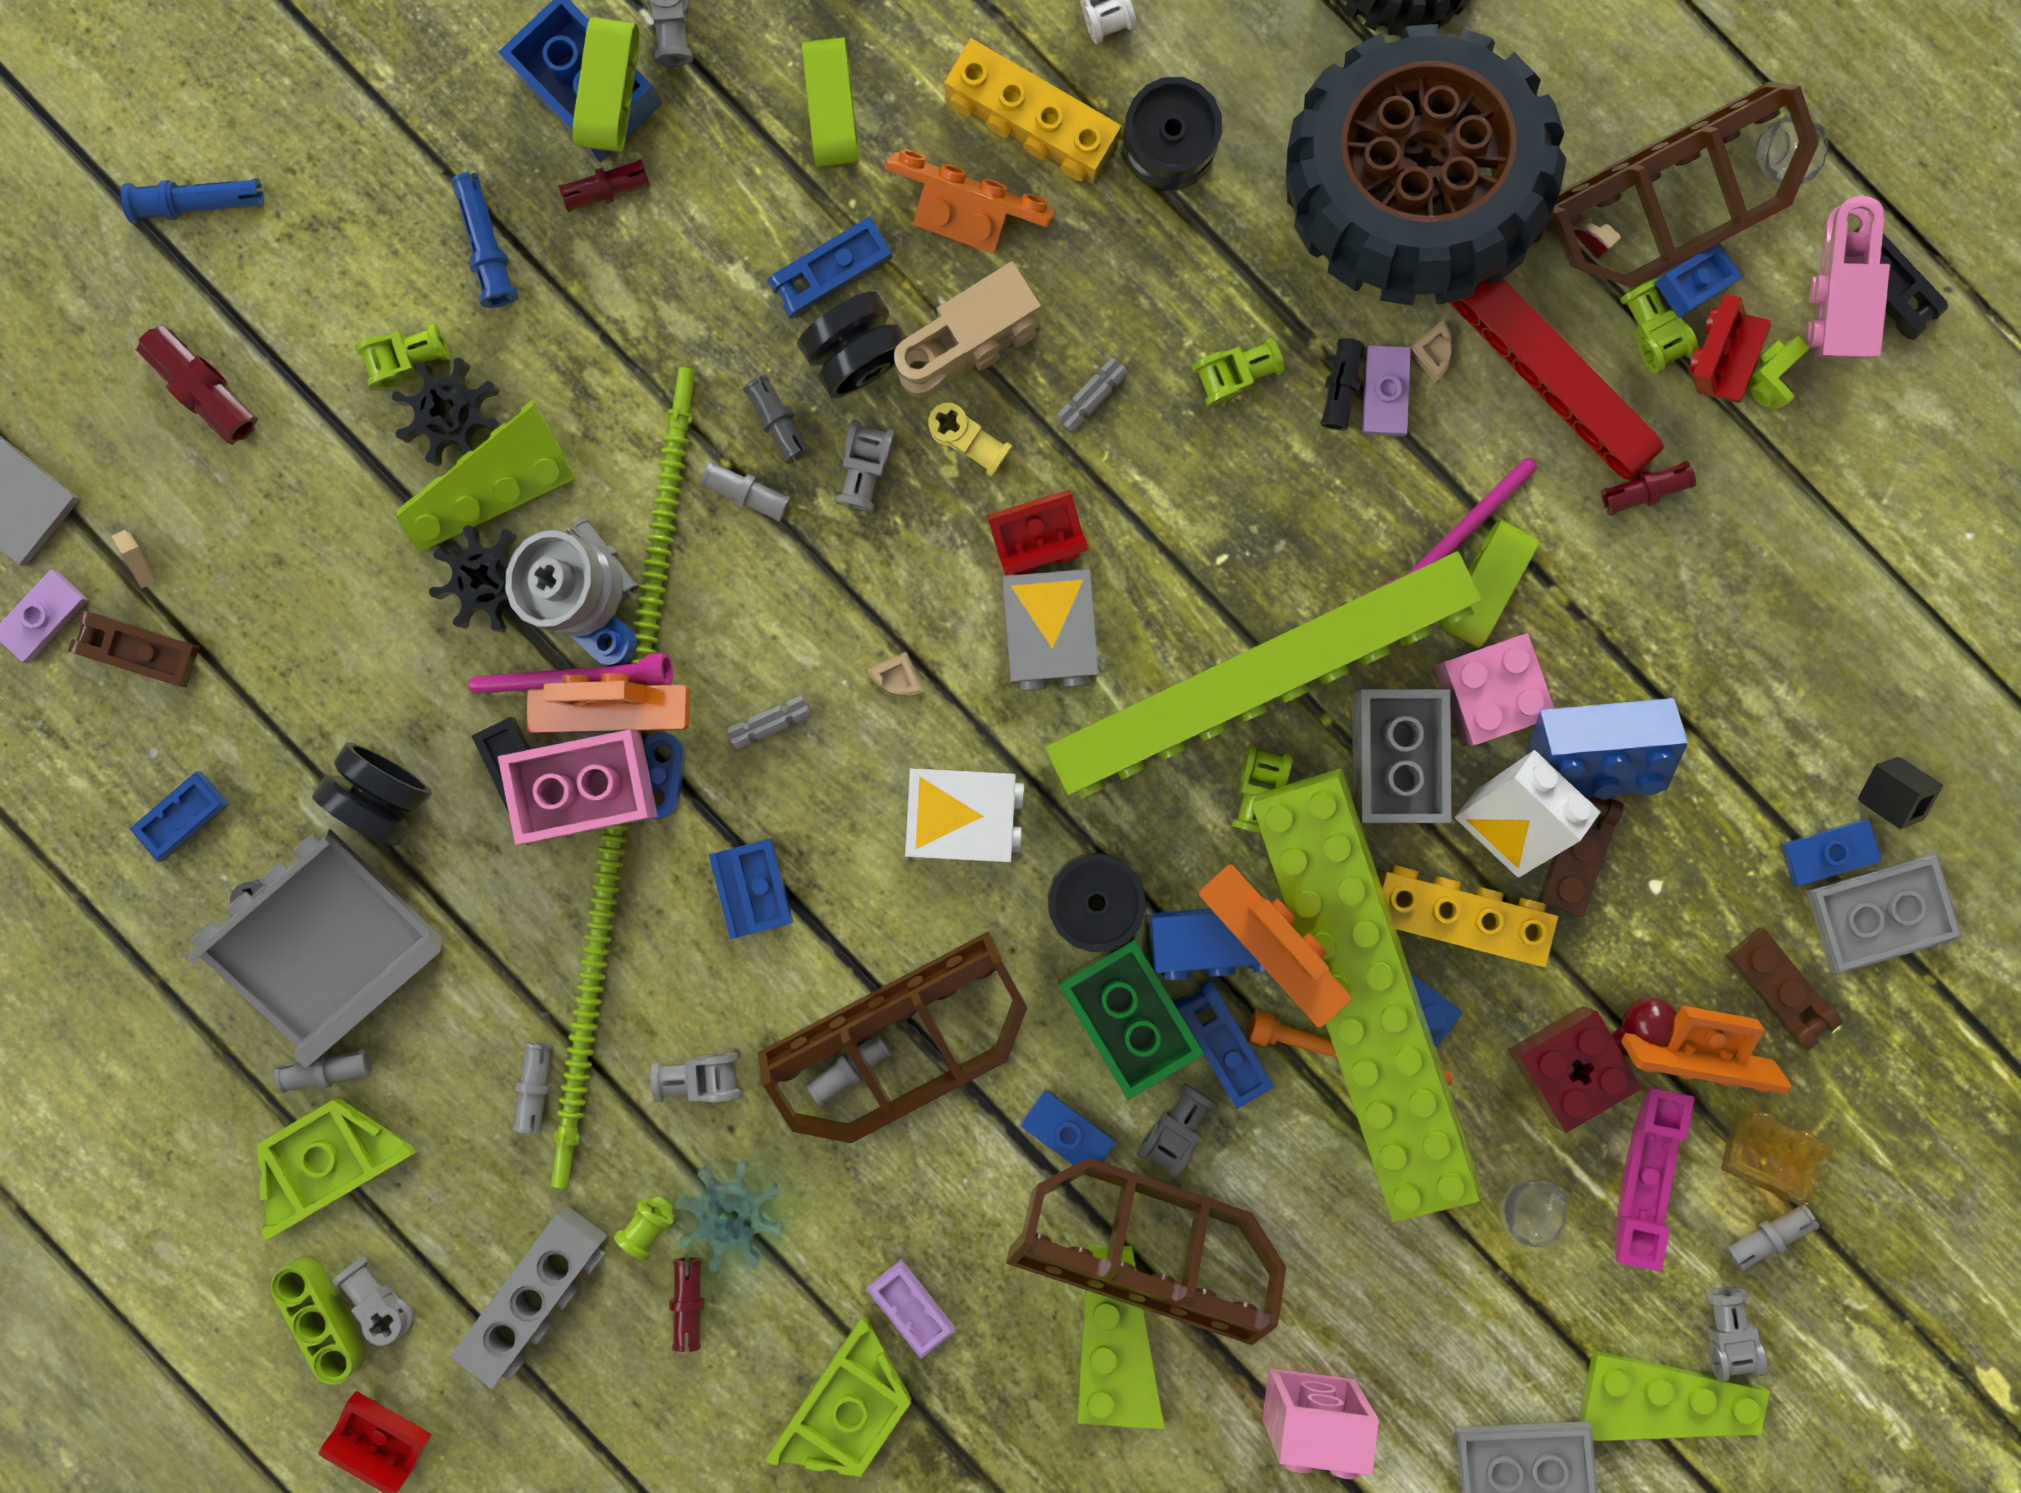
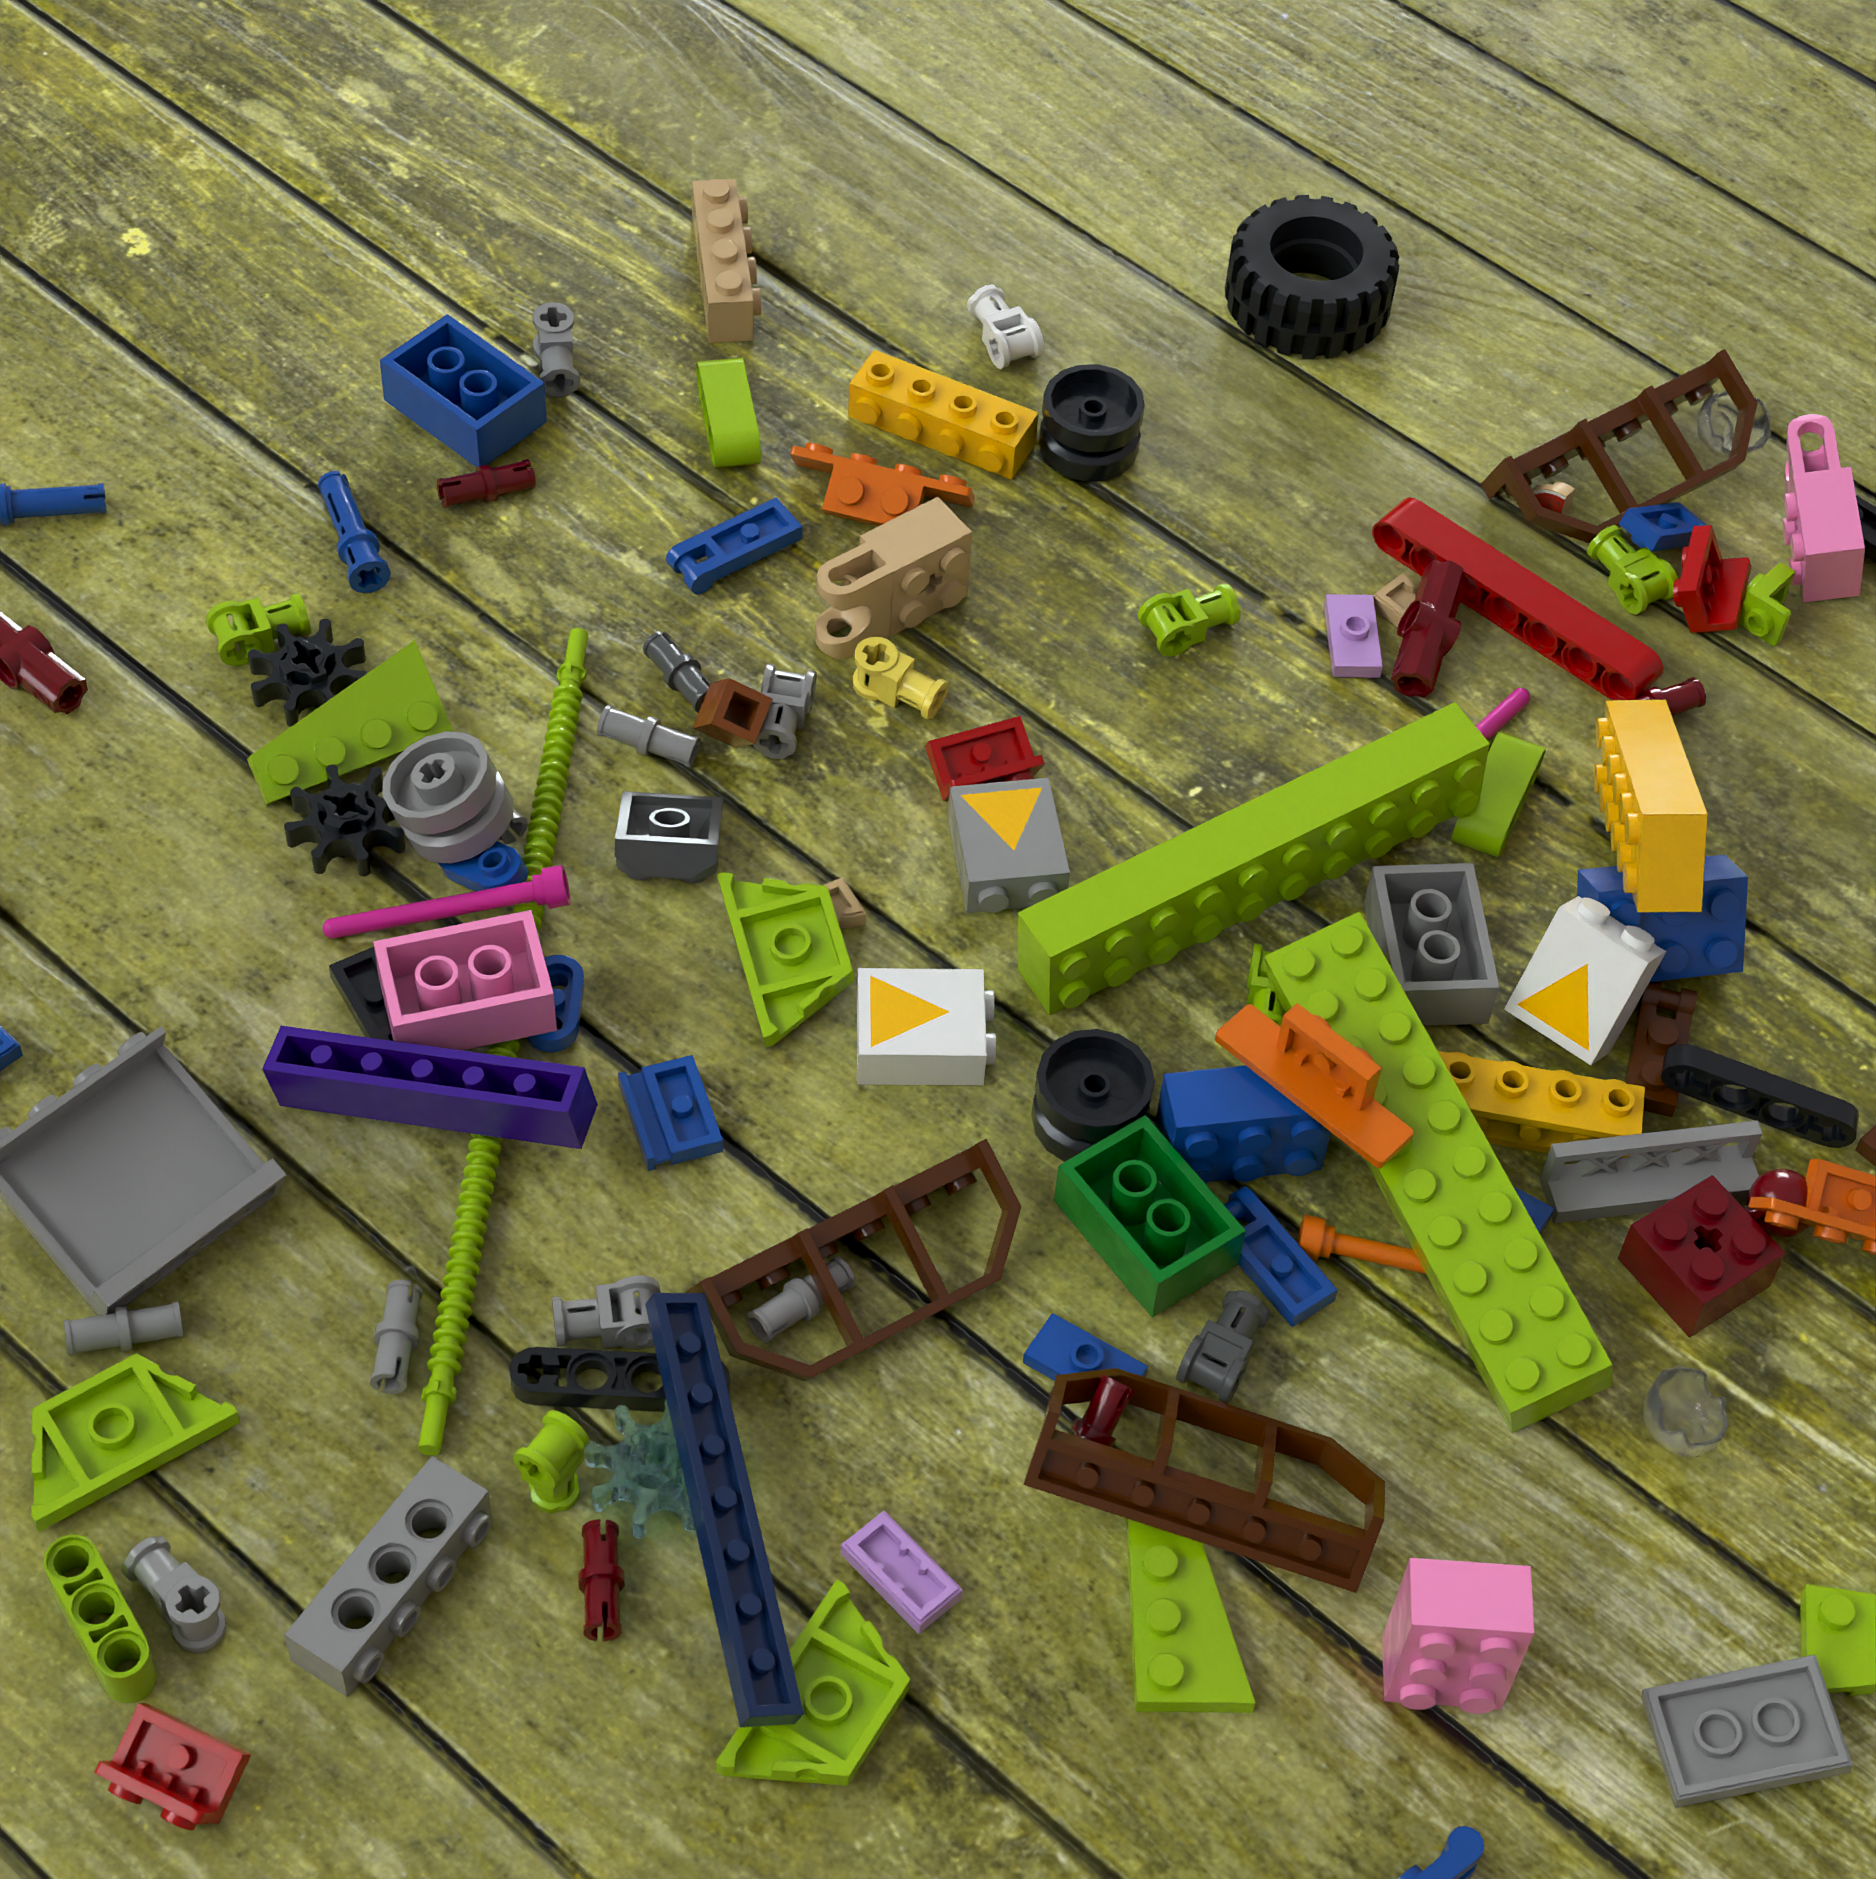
camera: 10 degrees left, 35 degrees down
black wheel [312,742,432,846] -> none
orange bracket [527,673,690,733] -> none
lime beam [573,17,640,152] -> none
light grey axle [727,696,811,749] -> none
black wheel [797,291,906,399] -> none
light grey axle [1057,358,1128,433] -> none
black wheel [1286,24,1566,306] -> none
black pin [1320,338,1365,431] -> none
bright pink brick [1433,633,1555,747] -> none
dark pink slope [1615,1087,1695,1272] -> none
none -> dark purple brick [262,1026,598,1149]
none -> black beam [509,1347,730,1412]
none -> dark grey slope [615,791,723,883]
none -> dark blue plate [645,1293,804,1728]
none -> dark orange brick [693,678,773,748]
none -> lime wing [717,872,855,1048]
none -> dark red pin [1071,1374,1136,1447]
none -> dark red piece [1390,560,1467,698]
none -> light grey fence [1540,1120,1762,1224]
none -> yellow brick [1594,700,1707,912]
none -> black beam [1661,1044,1859,1148]

